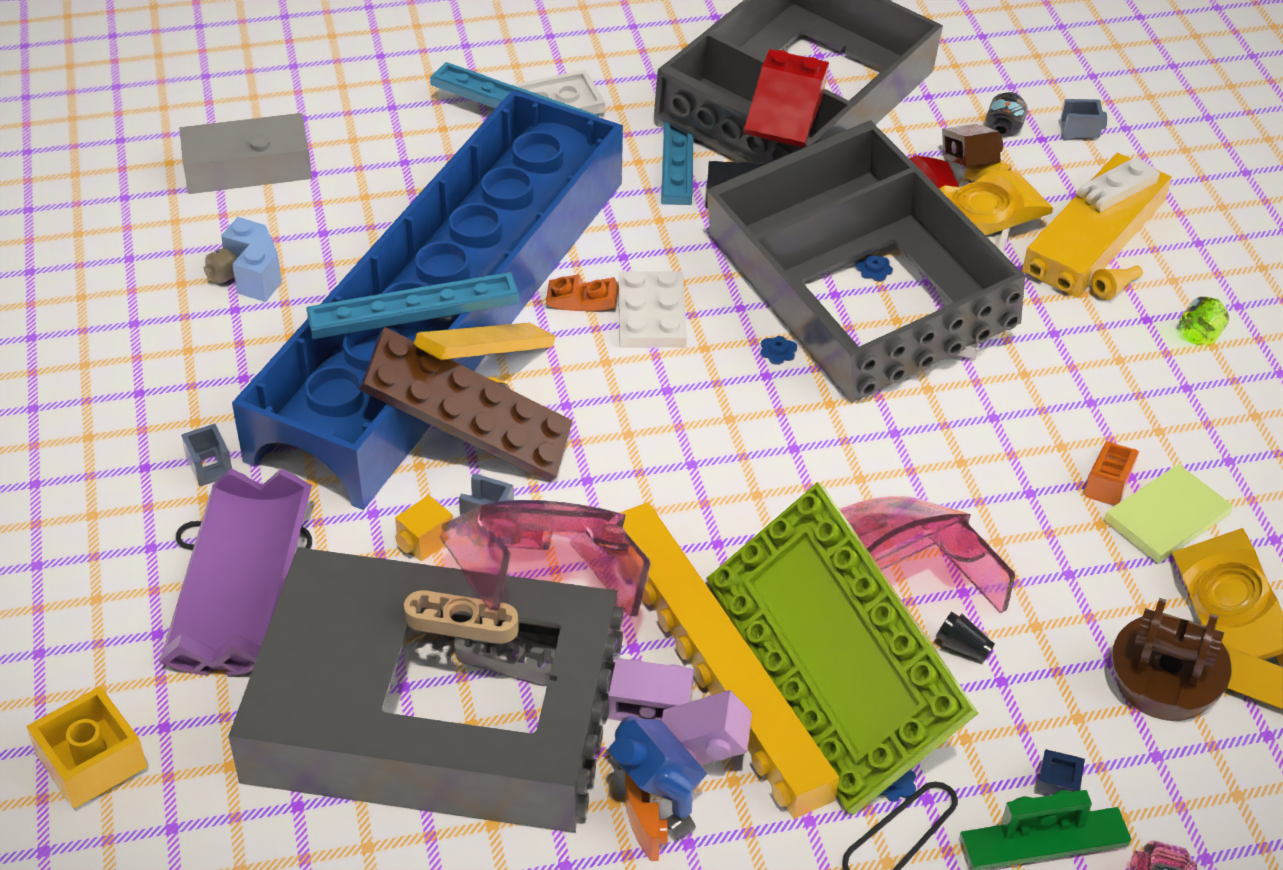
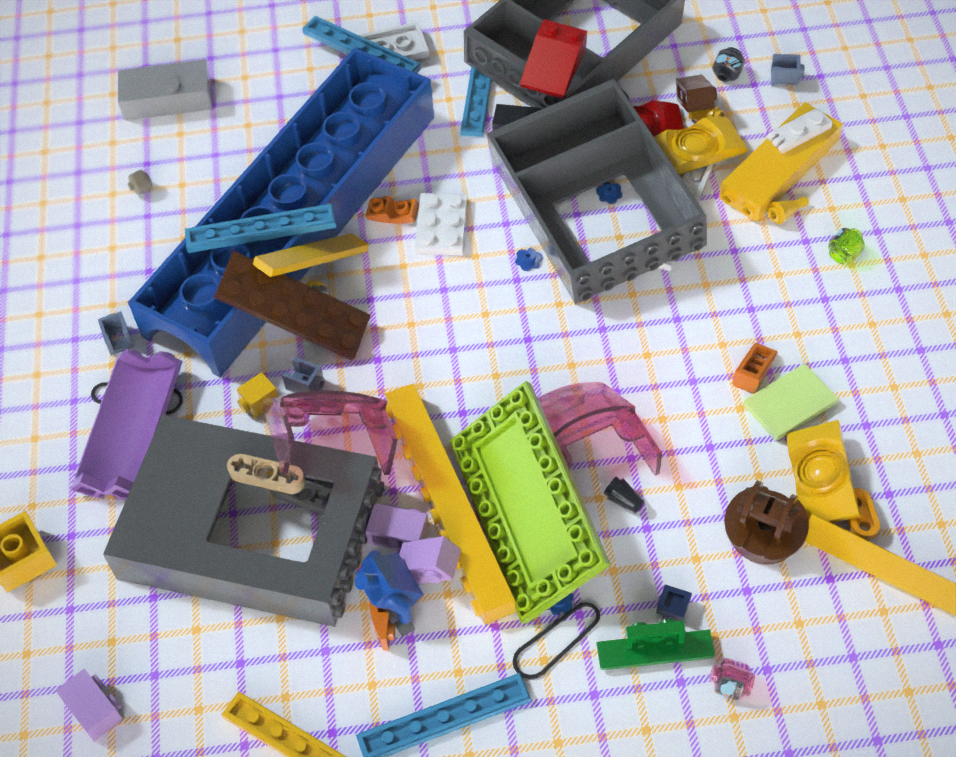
camera: 10 degrees right, 10 degrees up
light blue brick [221,217,282,302] -> none

